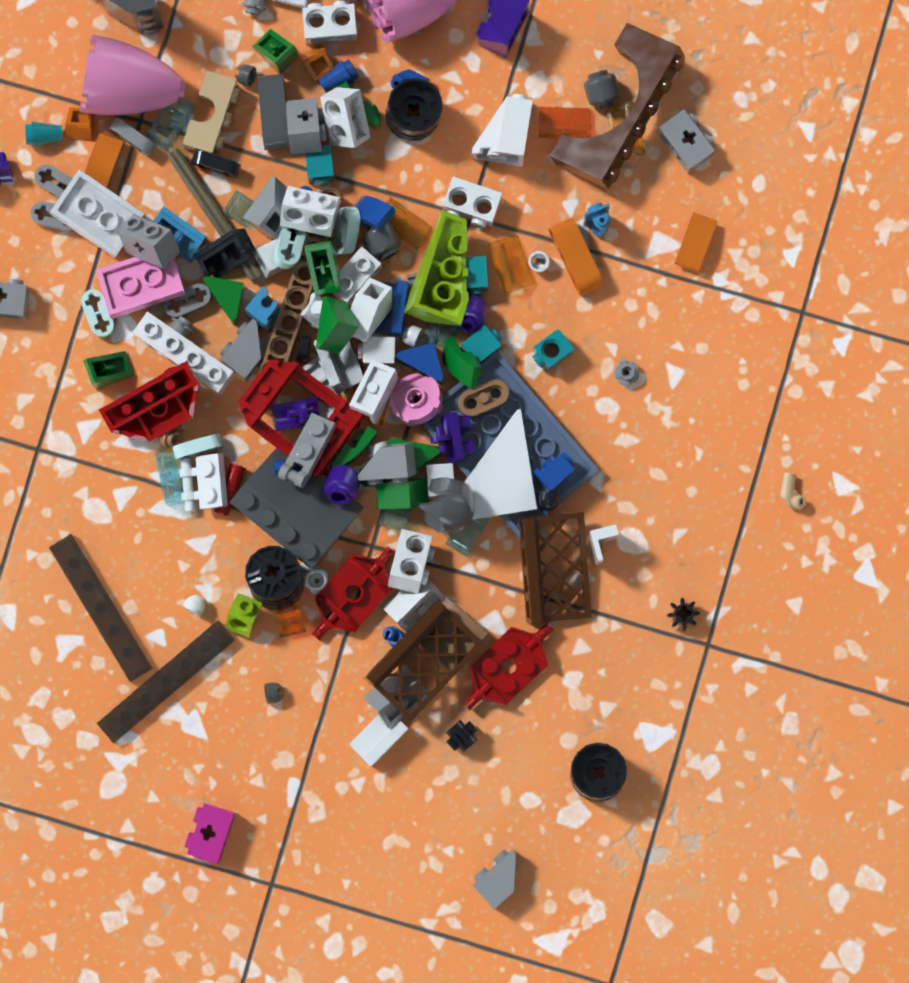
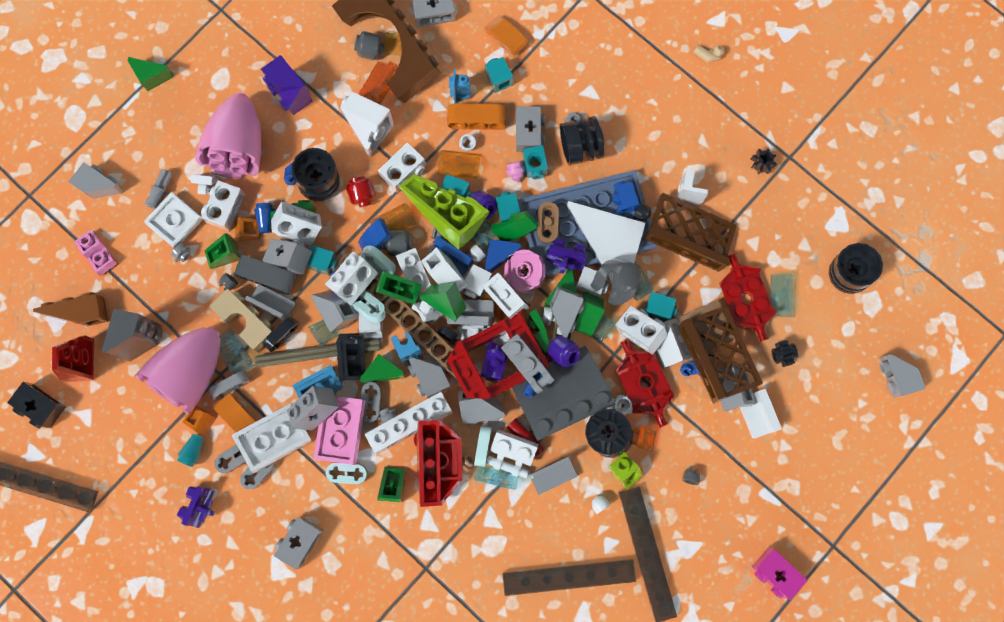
camera: 65 degrees left, 5 degrees down
none -> light grey panel [245,284,297,321]
none -> red head [346,176,376,208]
none -> light grey slope [458,391,505,424]
none -> teal brick [485,57,513,93]
none -> bright pink plate [505,161,526,183]
none -> light grey brick [516,106,545,152]
none -> light grey panel [529,456,578,495]
none -> black wheel [560,116,604,166]
none -> teal brick [645,292,678,322]
none -> clear light blue slope [770,274,796,317]

